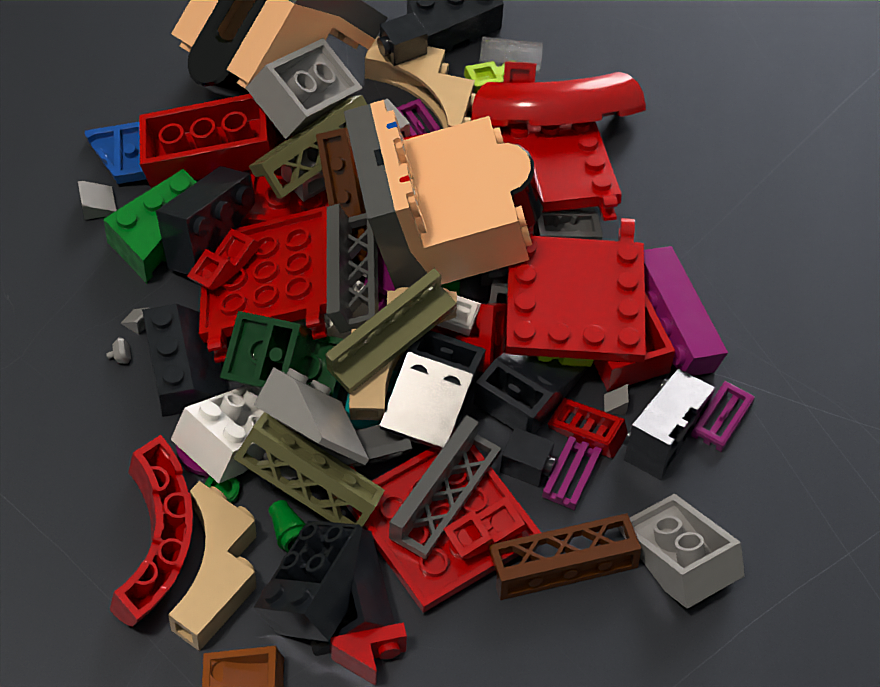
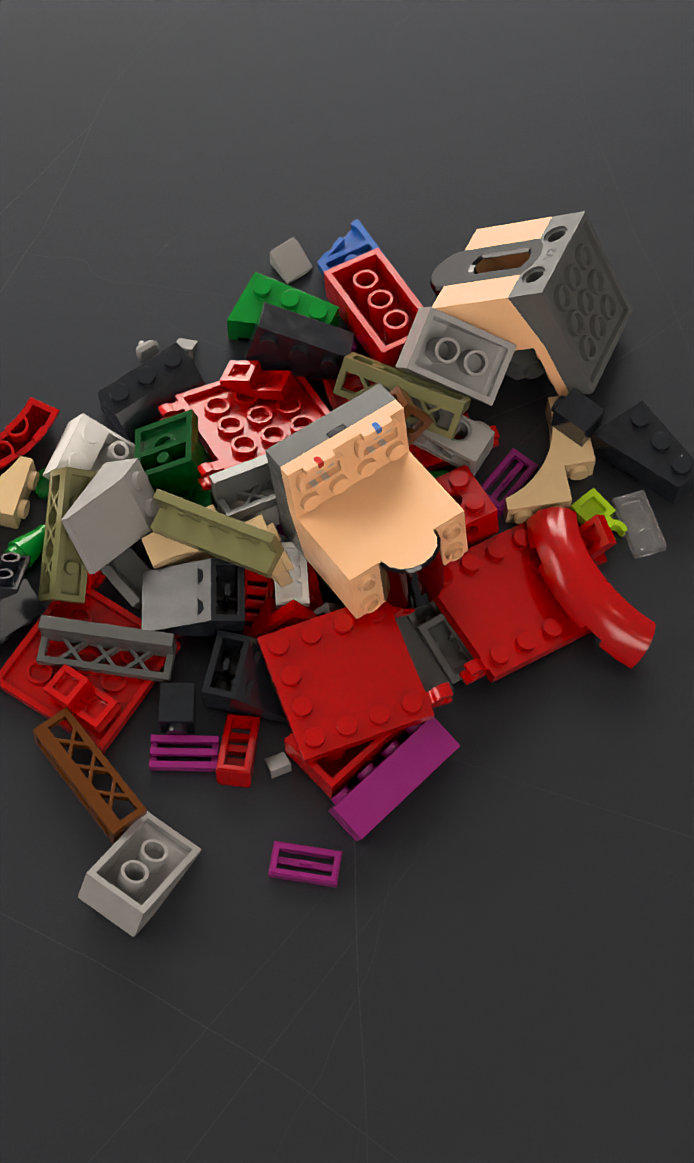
camera: 70 degrees right, 10 degrees up
wedge [623,368,715,480] -> none

